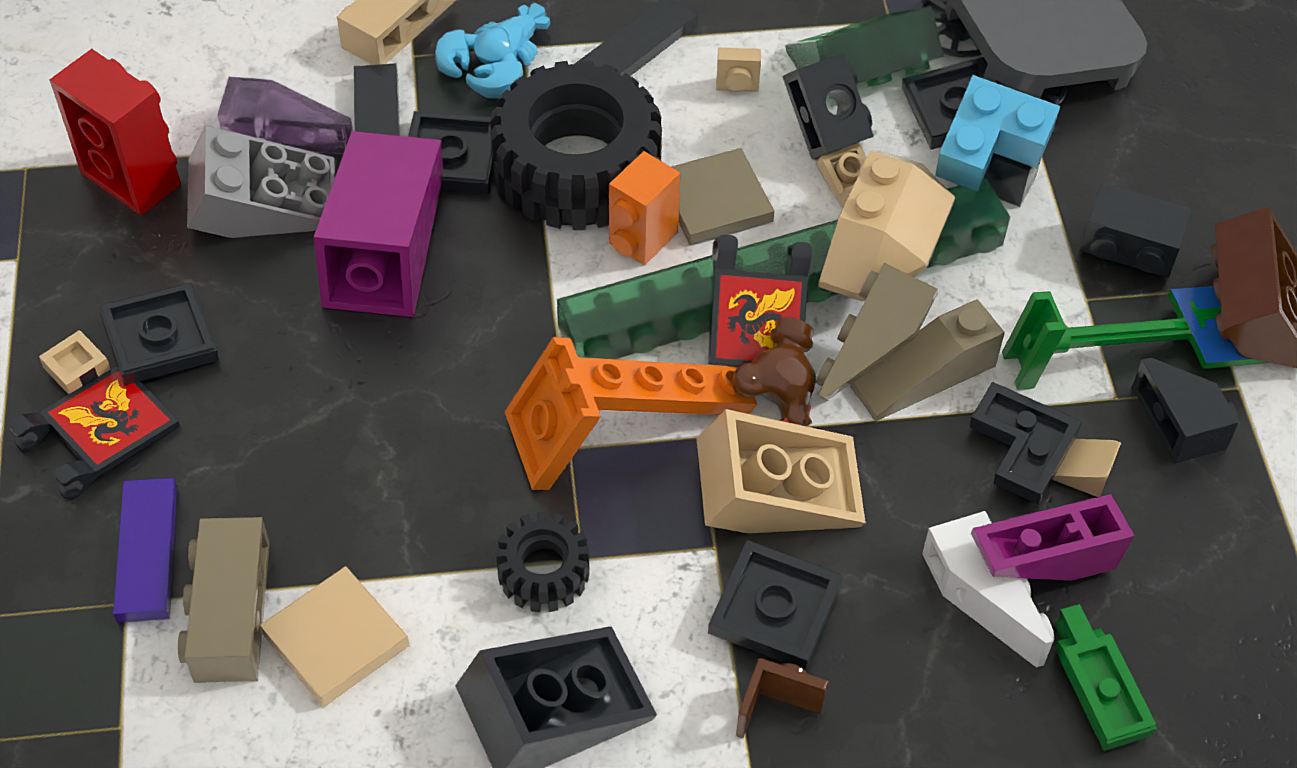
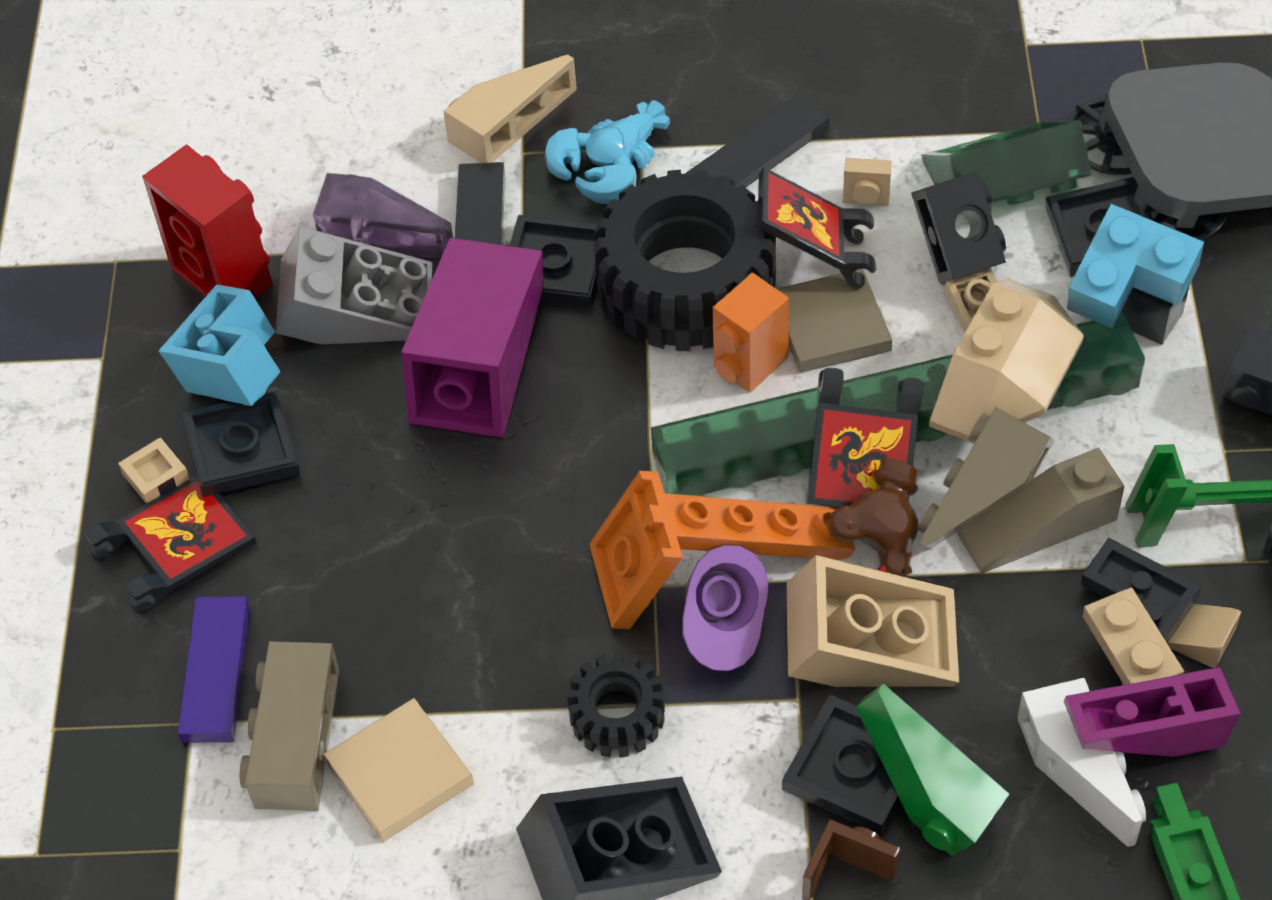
camera: 10 degrees right, 0 degrees up
none -> medium azure brick [159,285,280,406]
none -> medium lavender piece [682,545,768,671]
none -> flag [758,167,876,289]
none -> slope [856,683,1009,856]
none -> tan plate [1083,587,1185,685]

